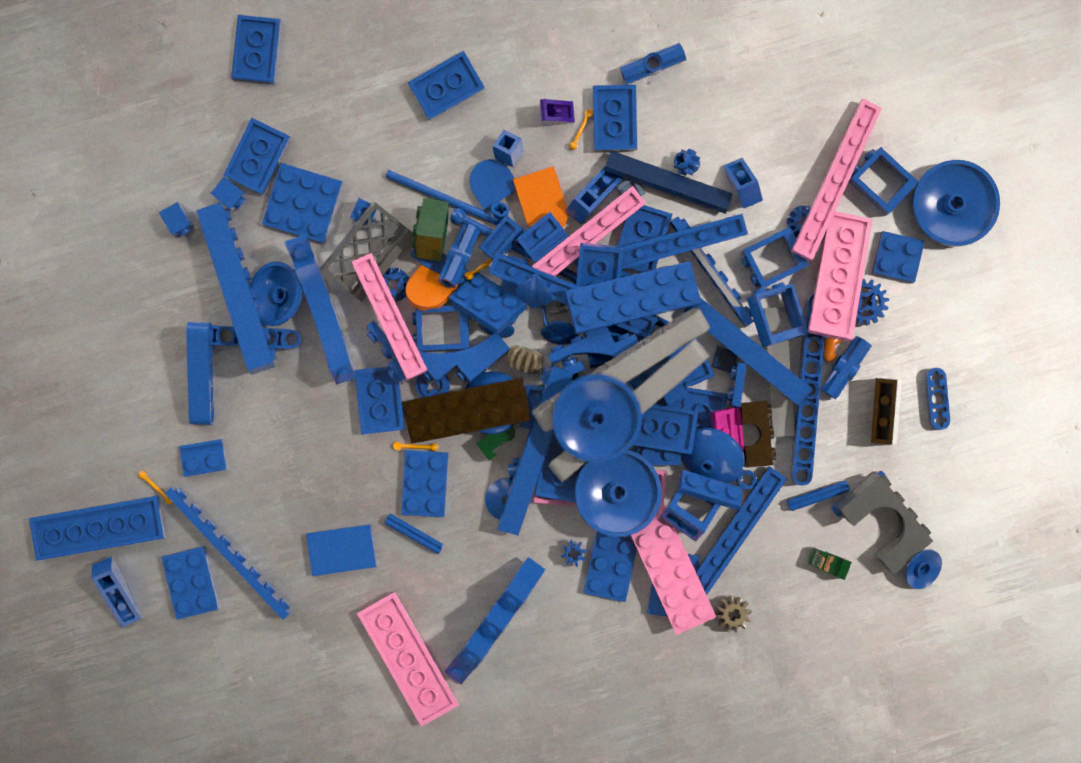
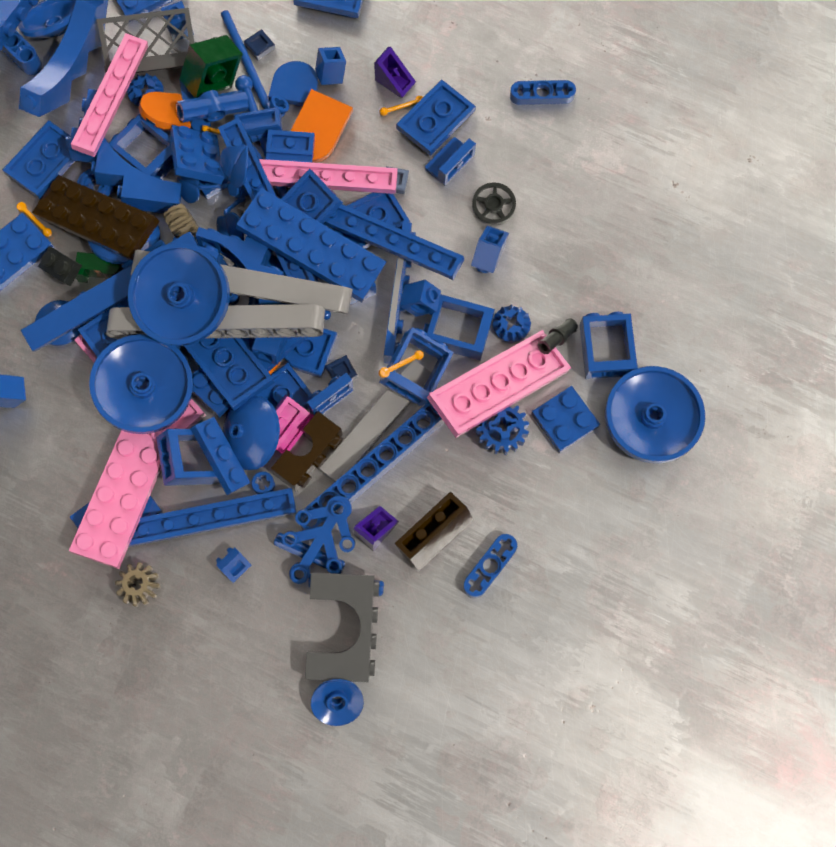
camera: 40 degrees right, 15 degrees down
blue gear [561,540,587,567] -> none
blue slope [565,166,623,225] -> none
blue plate [583,531,637,602] -> none
dark blue tile [604,150,733,214] -> none
blue piece [620,42,687,85] -> none
blue gear [674,149,700,176] -> none
blue beam [683,297,813,406] -> none
bright pink plate [791,98,882,261] -> none
dark green leg [807,547,852,580] -> none
blue piece [820,336,872,400] -> none
orange arm [823,337,844,362] -> none
none -> pearl dark grey plate [38,246,82,286]
none -> blue tile [216,547,252,583]
none -> dark blue tile [244,29,276,61]
none -> blue plant [282,495,356,584]
none -> dark purple slope [353,506,399,551]
none -> light orange hinge [379,350,424,378]
none -> blue brick [400,280,441,317]
none -> blue panel [425,137,476,186]
none -> pearl dark grey wheel [472,182,516,225]
none -> blue beam [510,80,576,105]
none -> pearl dark grey pin [537,318,578,354]

